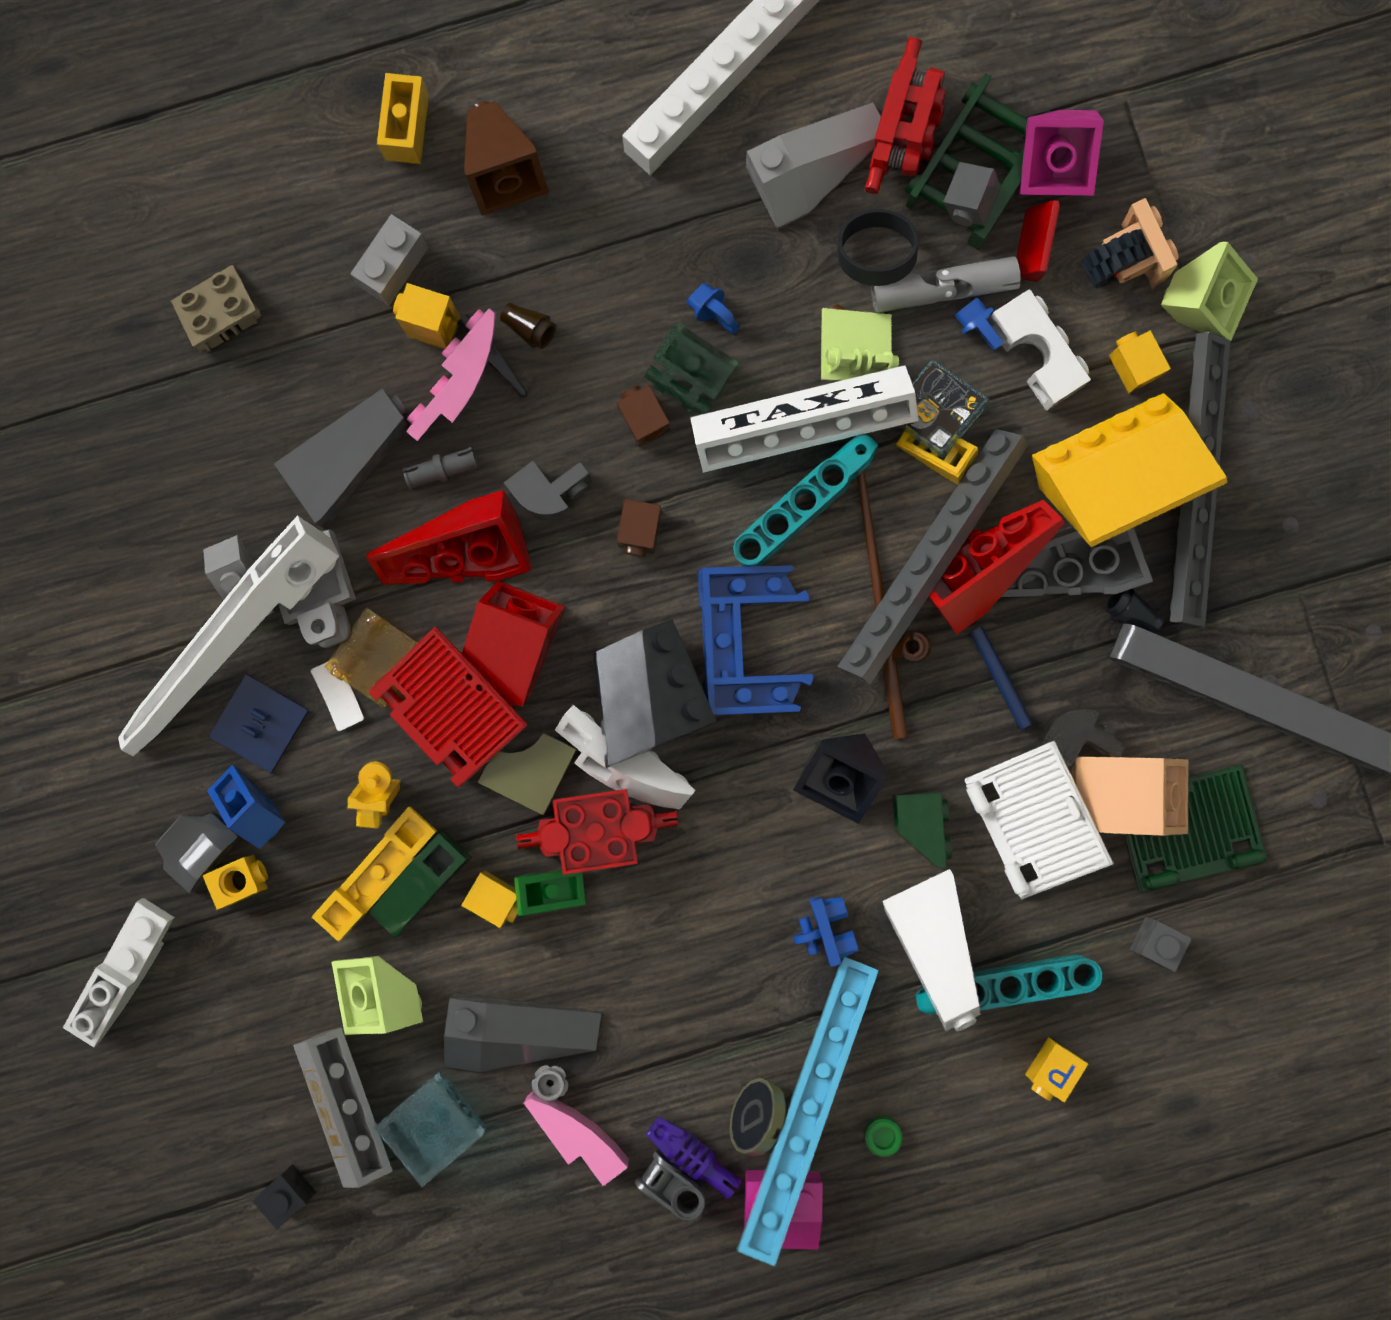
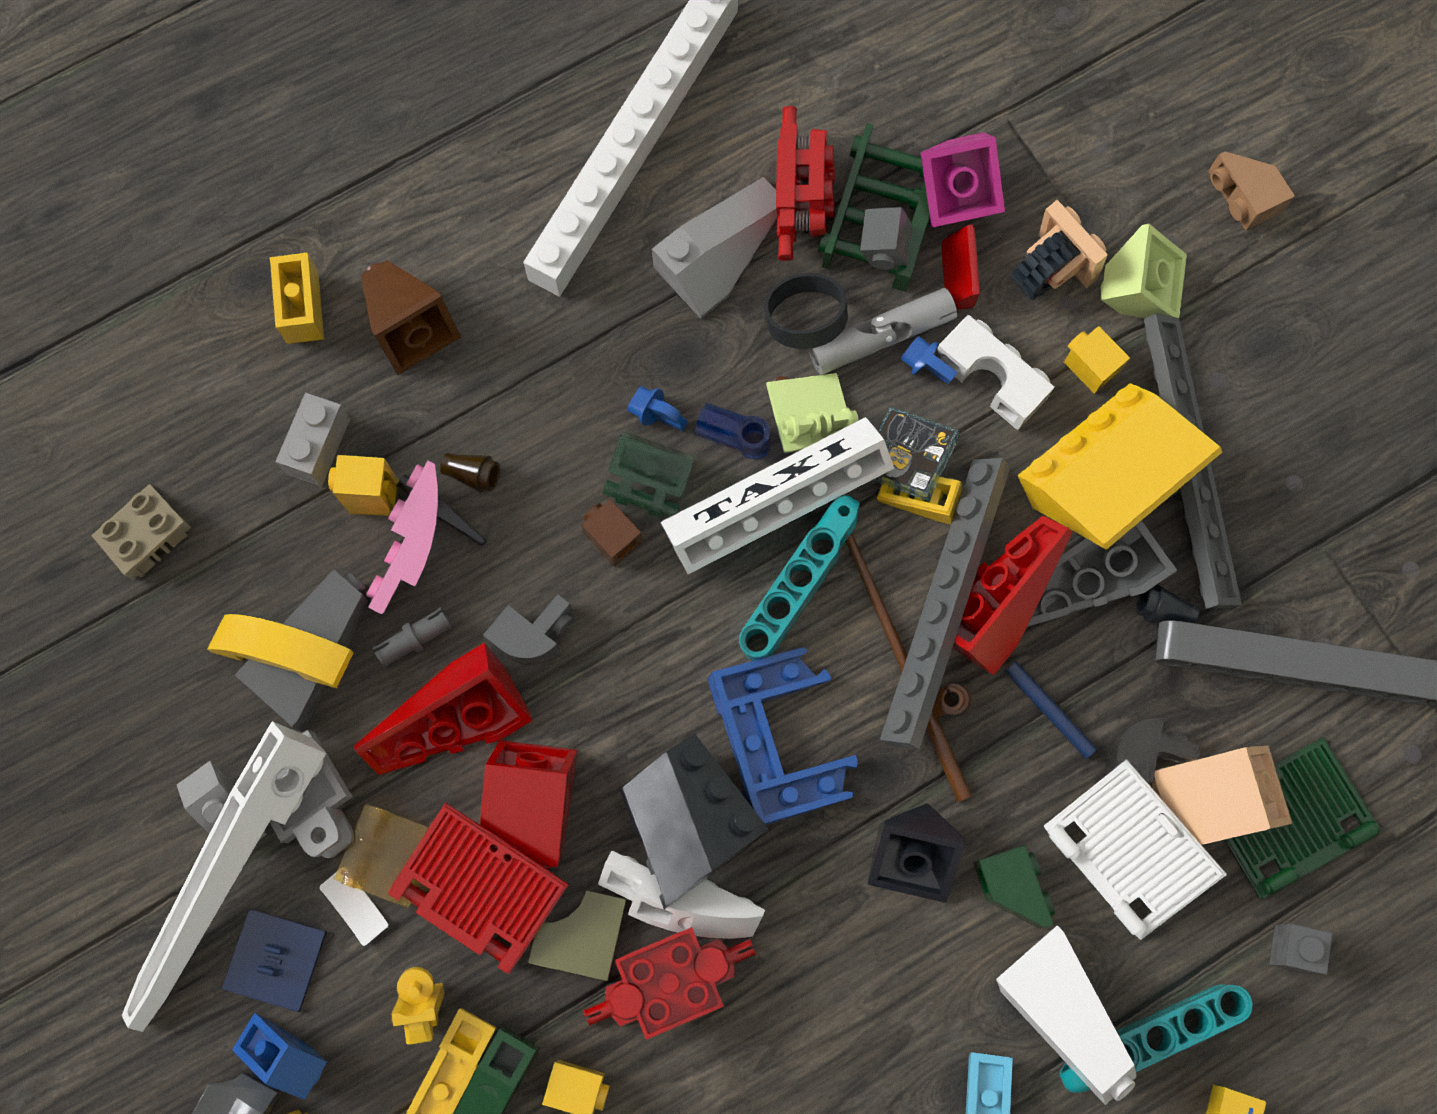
camera: 20 degrees left, 10 degrees down
green slope [514,870,586,916] -> none
reddish brown brick [617,499,662,557] -> none
blue hips [792,896,858,967] -> none
none -> yellow slope [207,614,354,688]
none -> clear blue piece [695,403,772,460]
none -> medium nougat slope [1208,151,1295,231]

